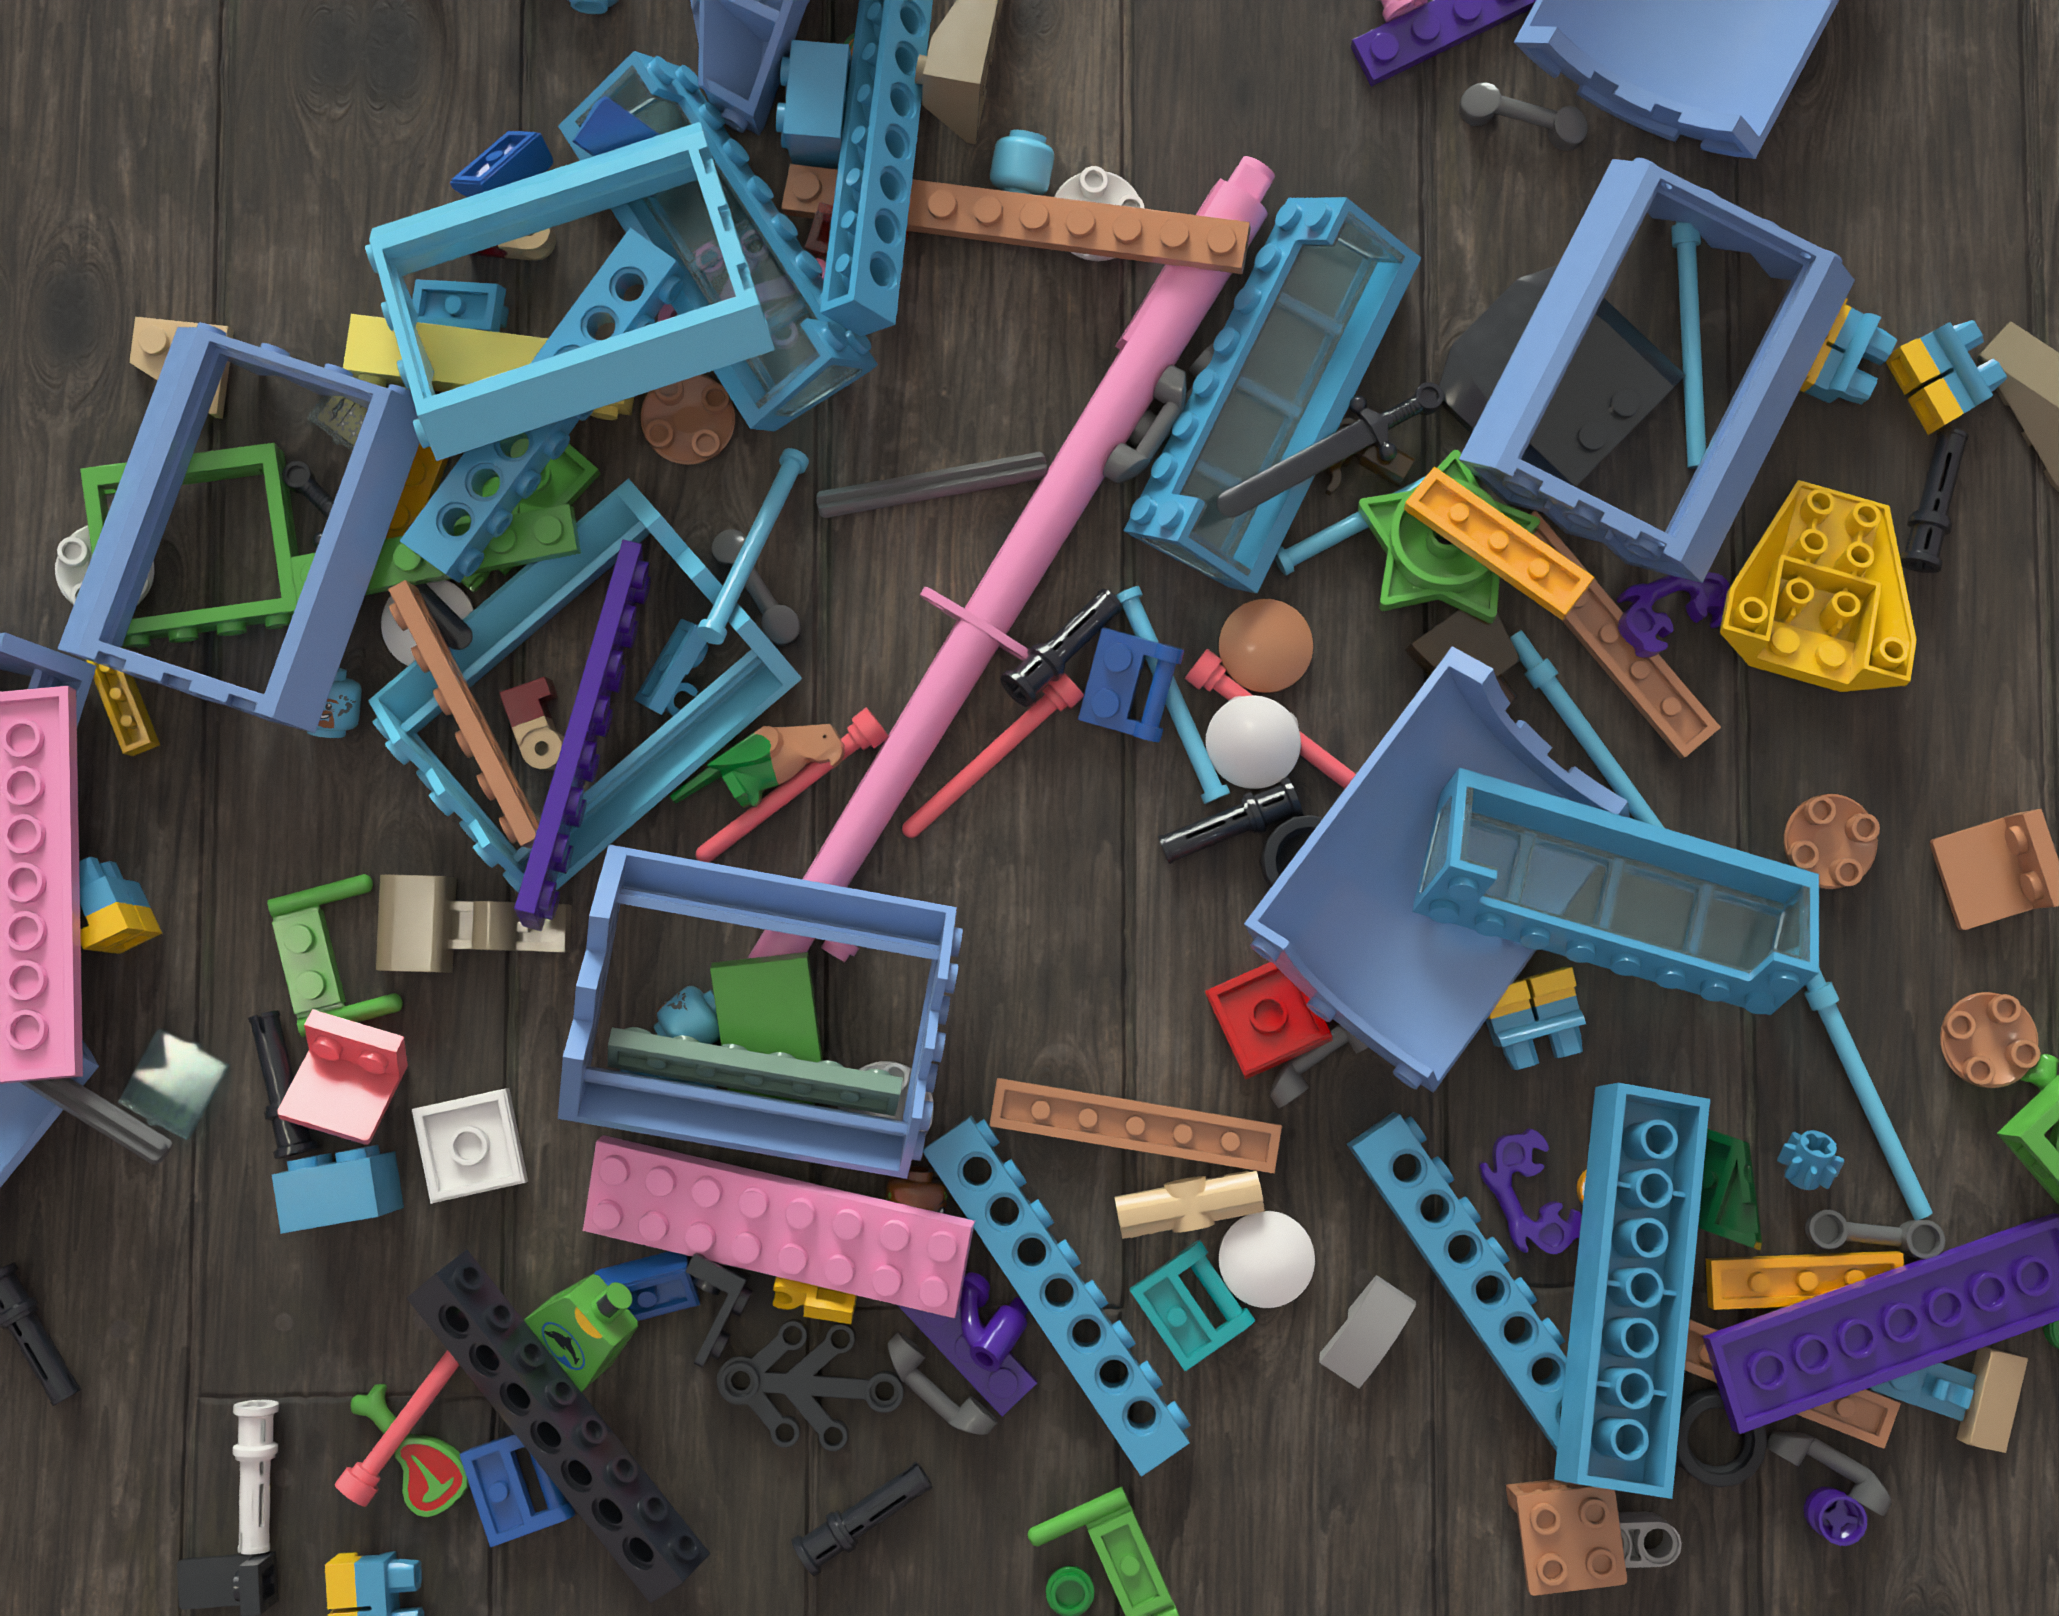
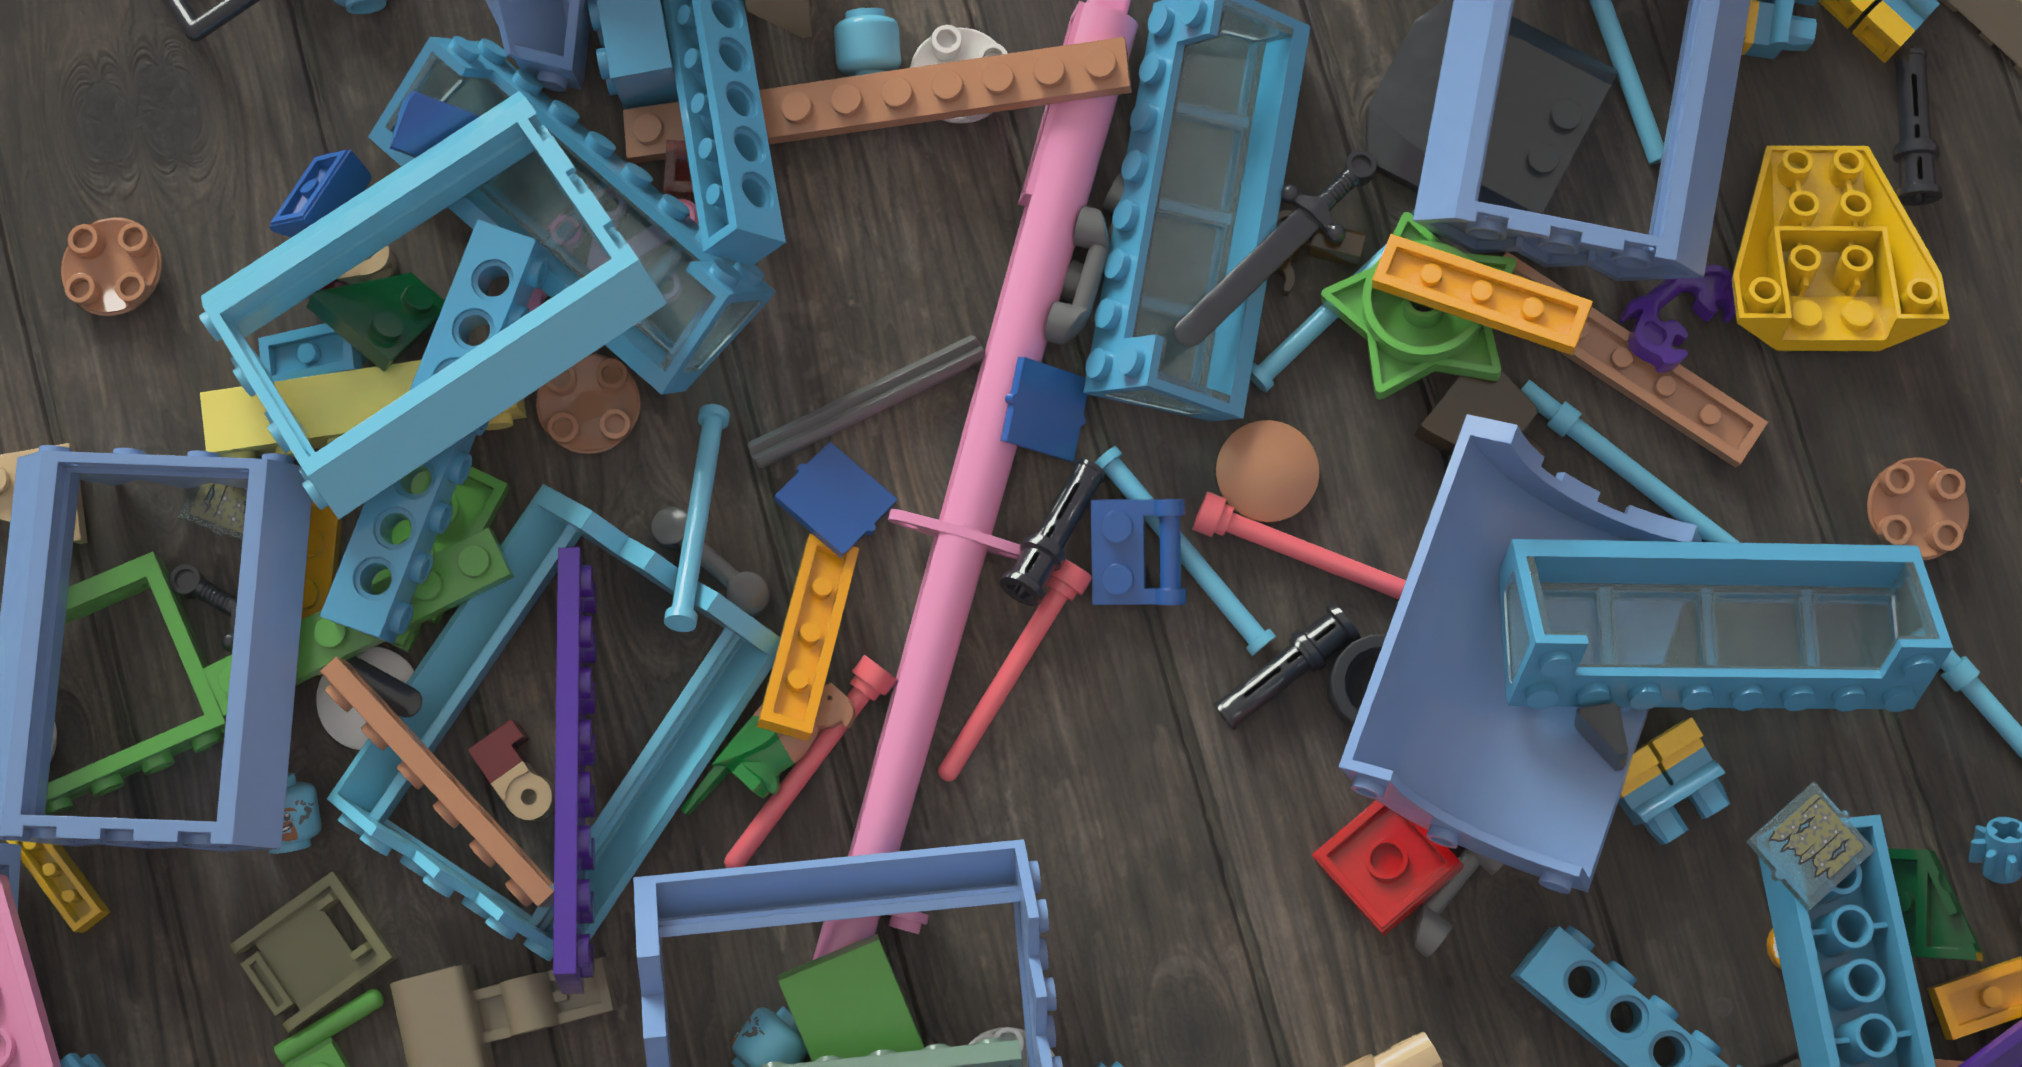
camera: 20 degrees left, 5 degrees down
dark azure plate [634,619,708,716] -> none
nougat plate [989,1078,1282,1174] -> none
white dish [1206,696,1301,789] -> none
dark purple helmet [1479,1128,1582,1254] -> none
none -> nougat dish [61,217,162,316]
none -> olive container [229,871,398,1034]
none -> dark green wing [306,272,445,372]
none -> light orange plate [757,534,859,741]
none -> blue piece [773,442,898,558]
none -> blue piece [1000,357,1088,462]
none -> black slope [1574,702,1629,771]
none -> piece [1746,782,1875,911]

